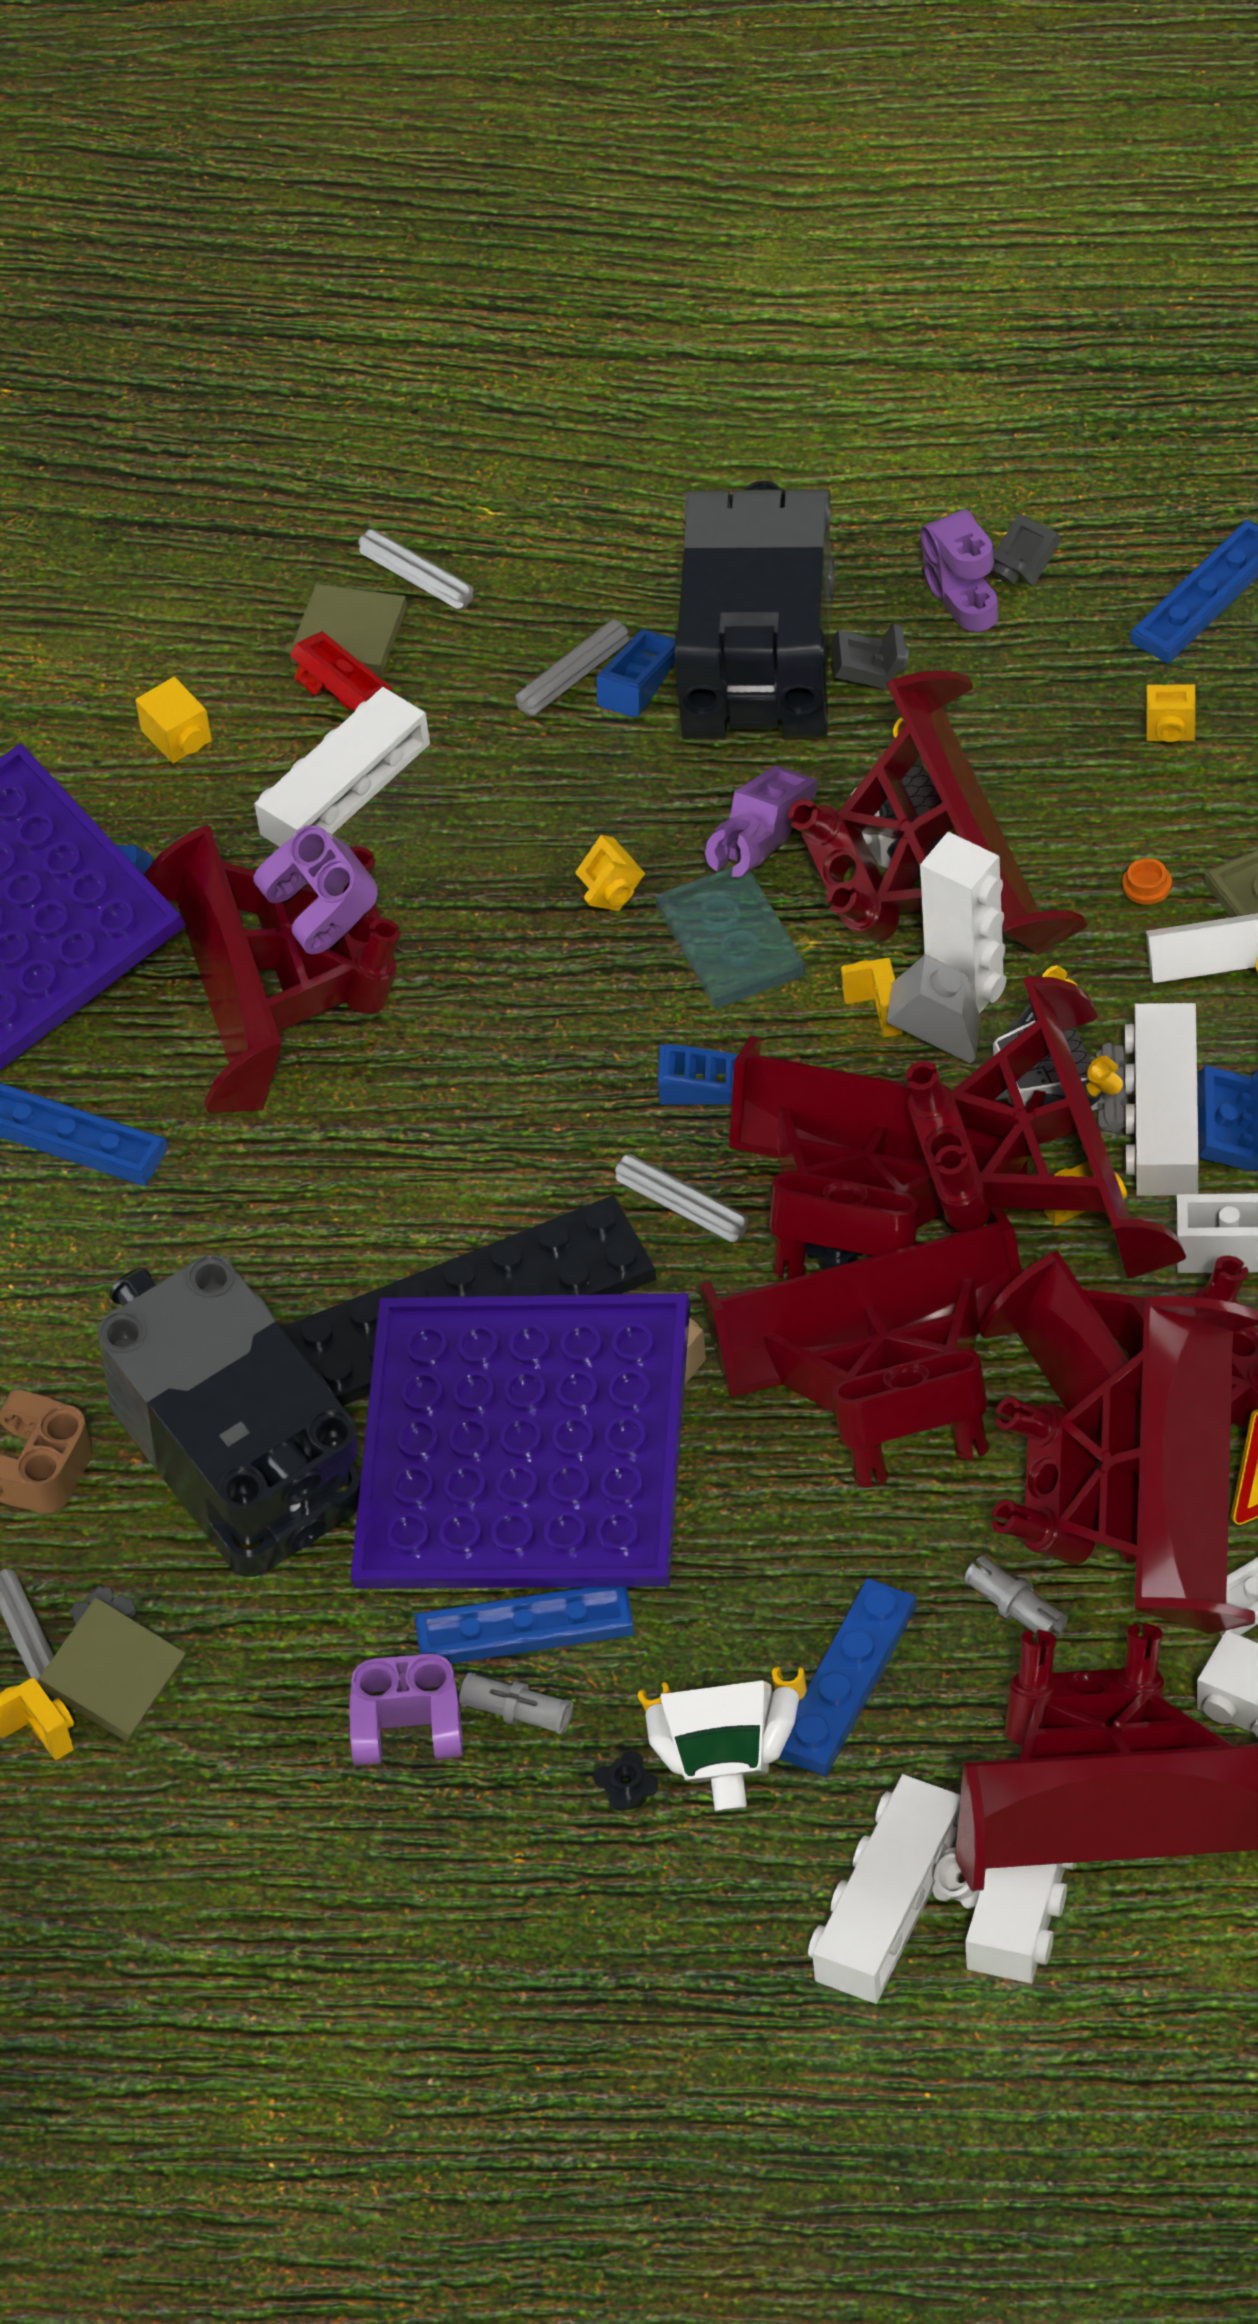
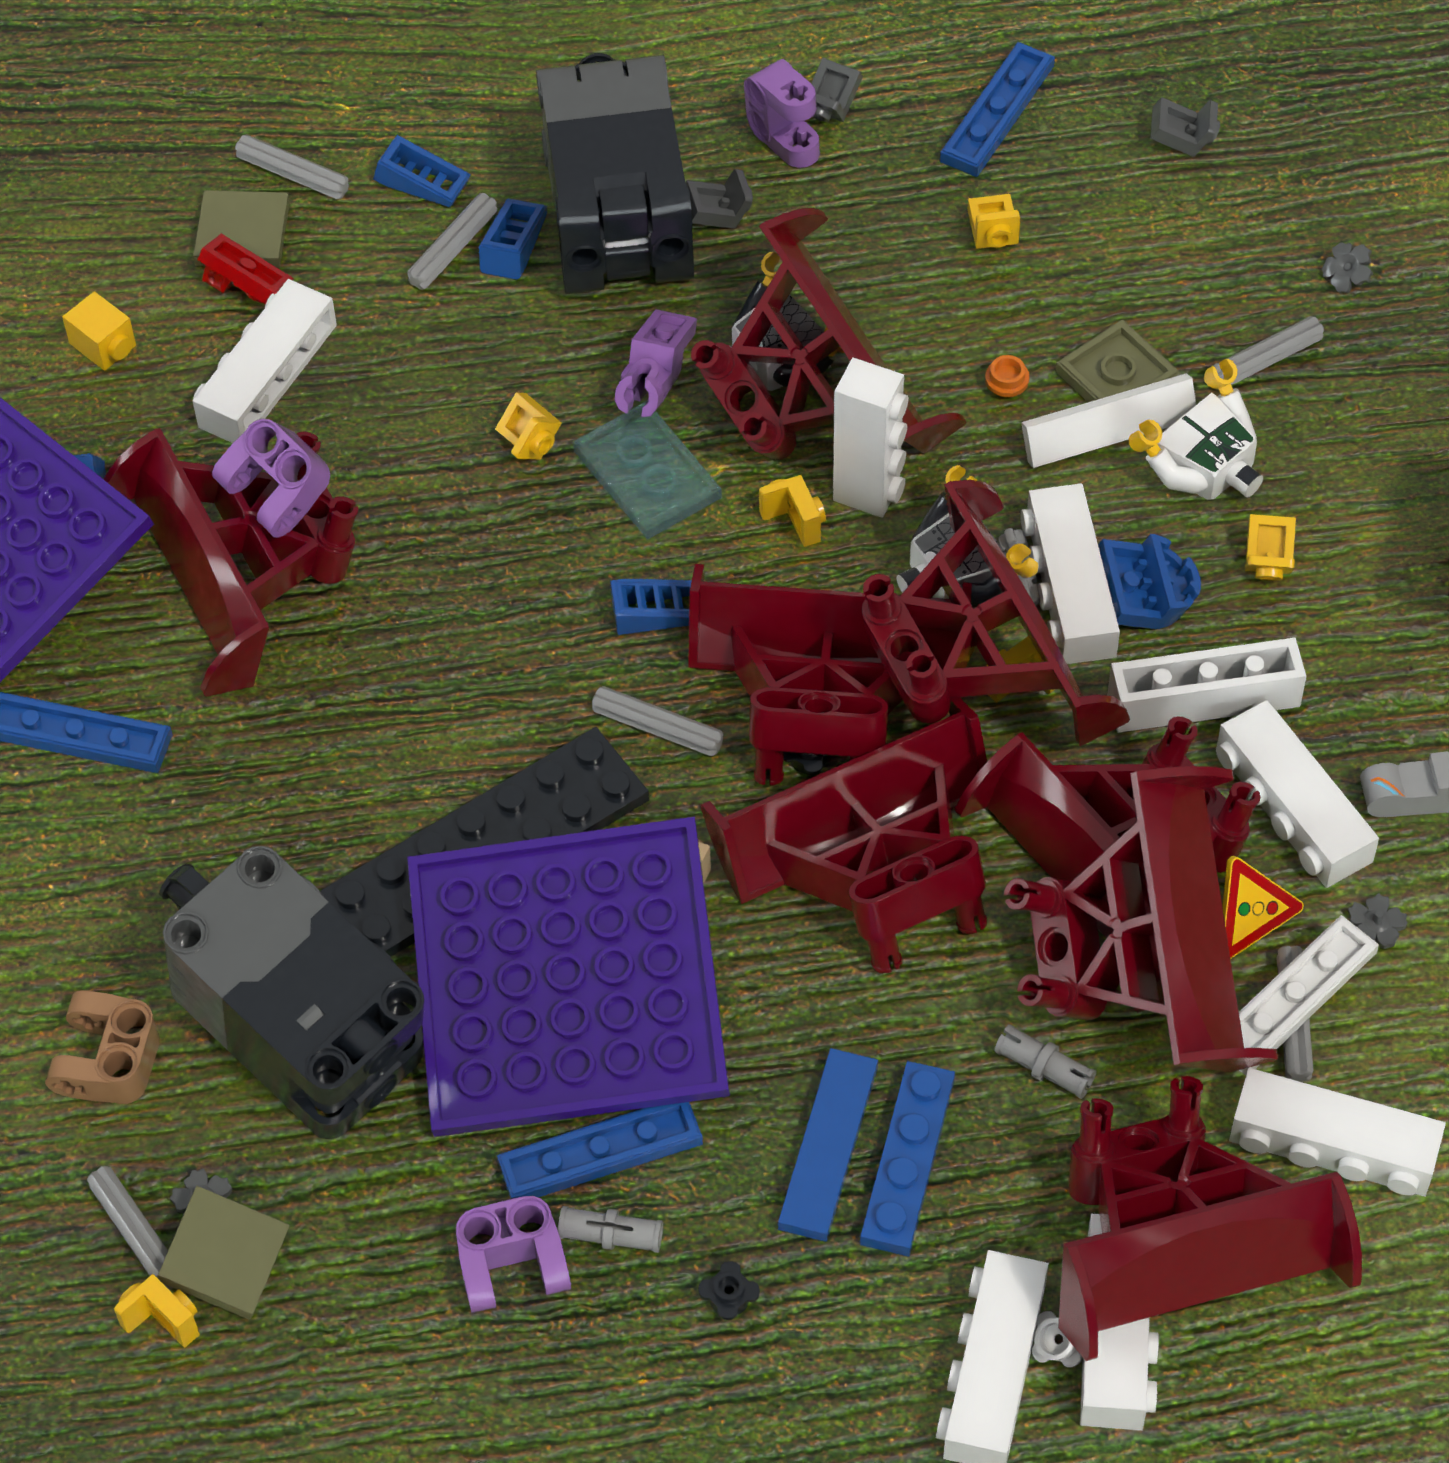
camera: 15 degrees left, 5 degrees up
white torso [638,1667,807,1812] -> none
light grey slope [887,954,981,1063] -> none
none -> blue slope [373,135,471,208]
none -> blue tile [778,1048,878,1242]

